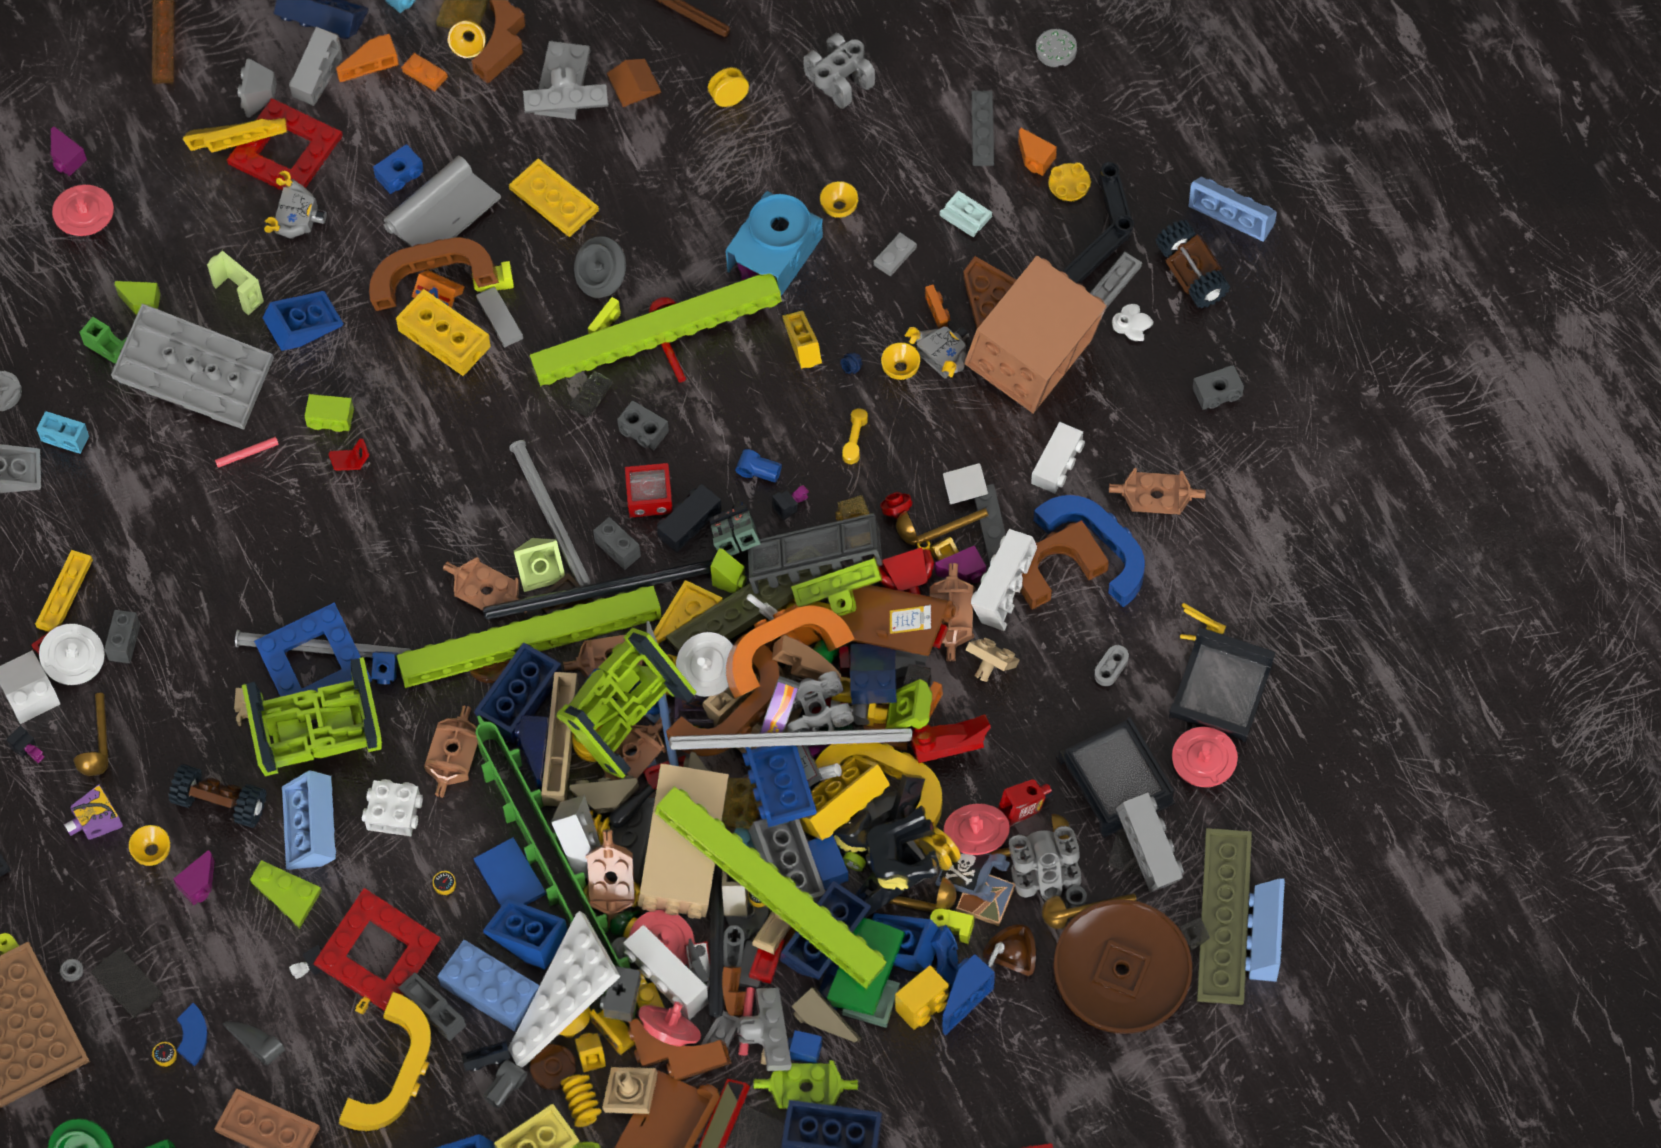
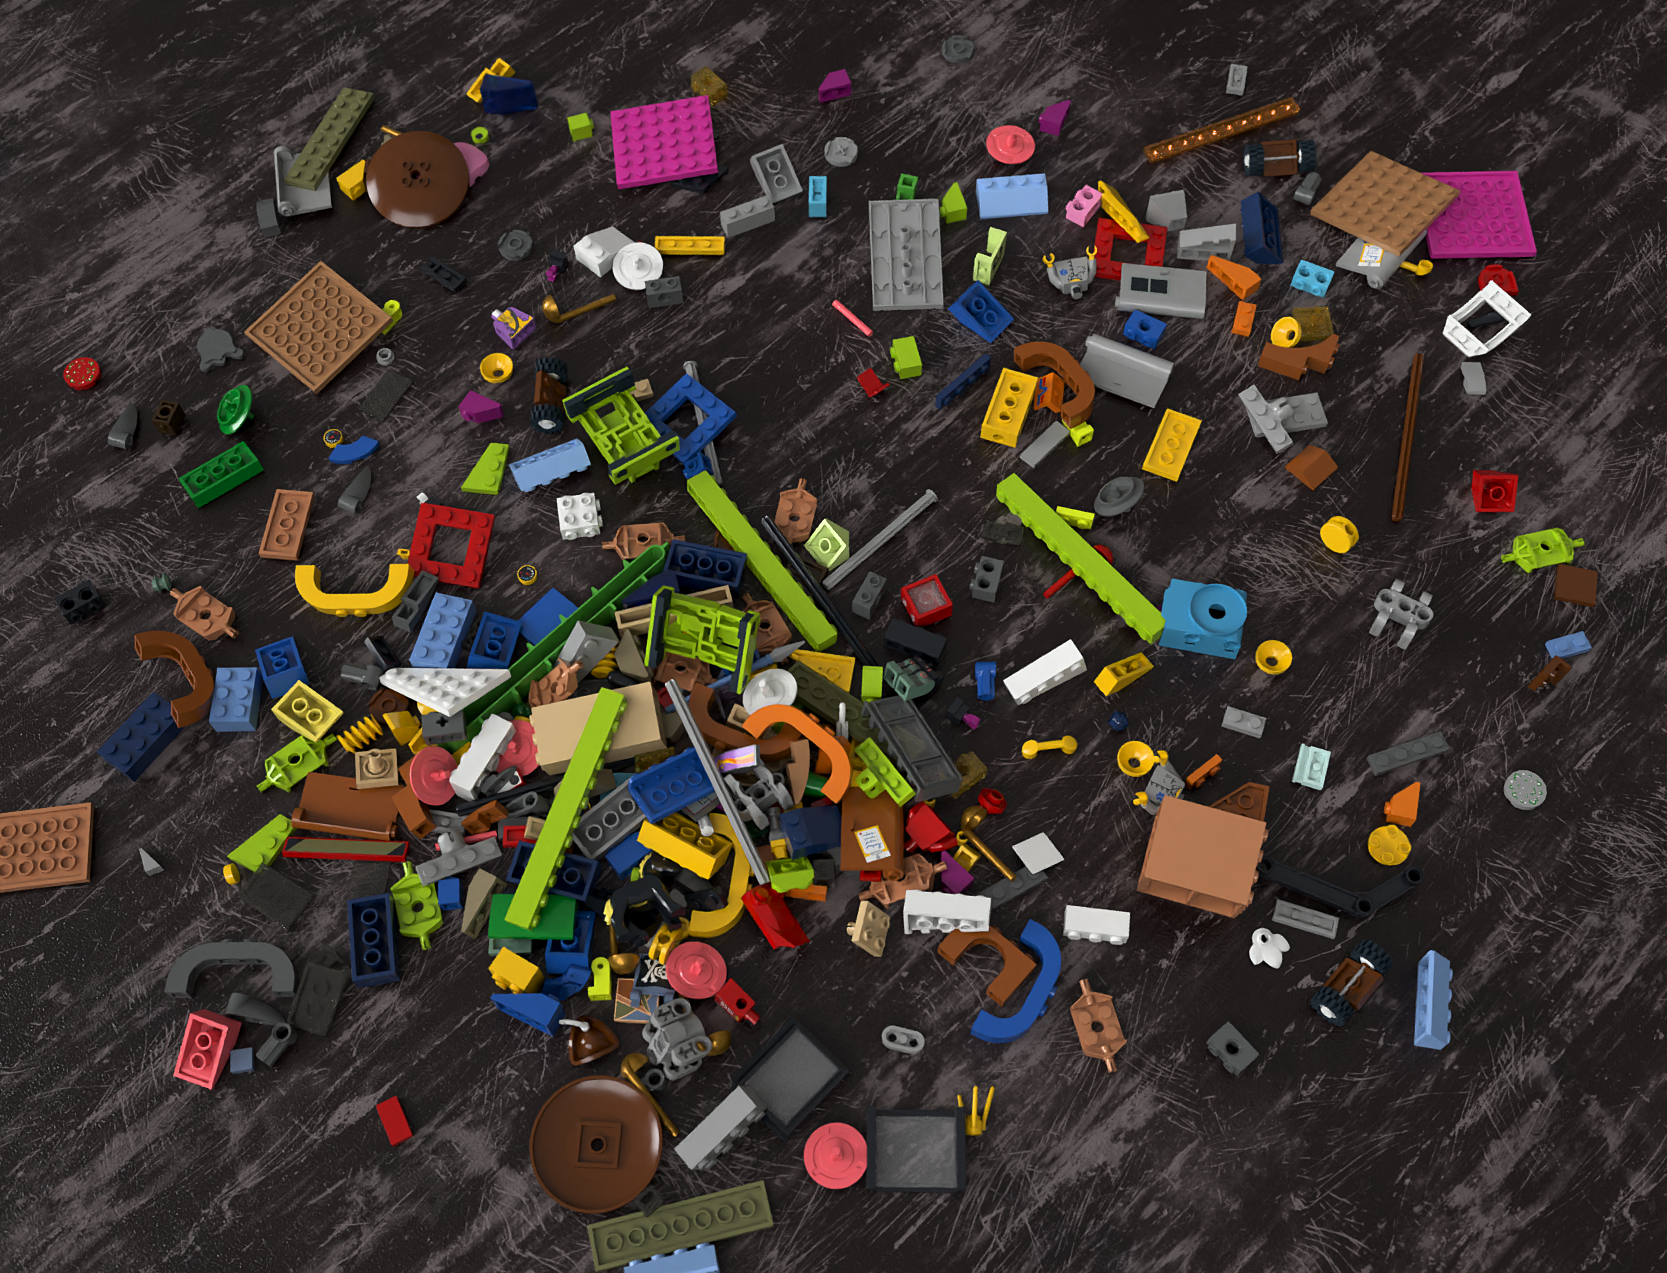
camera: 70 degrees right, 0 degrees up
none -> light grey brick [720,195,775,238]
none -> dark blue plate [935,353,991,410]
none -> light blue slope [976,173,1048,219]
none -> white wedge [1003,639,1087,705]
none -> bright pink brick [1066,185,1102,227]
none -> light grey door [1115,263,1207,319]

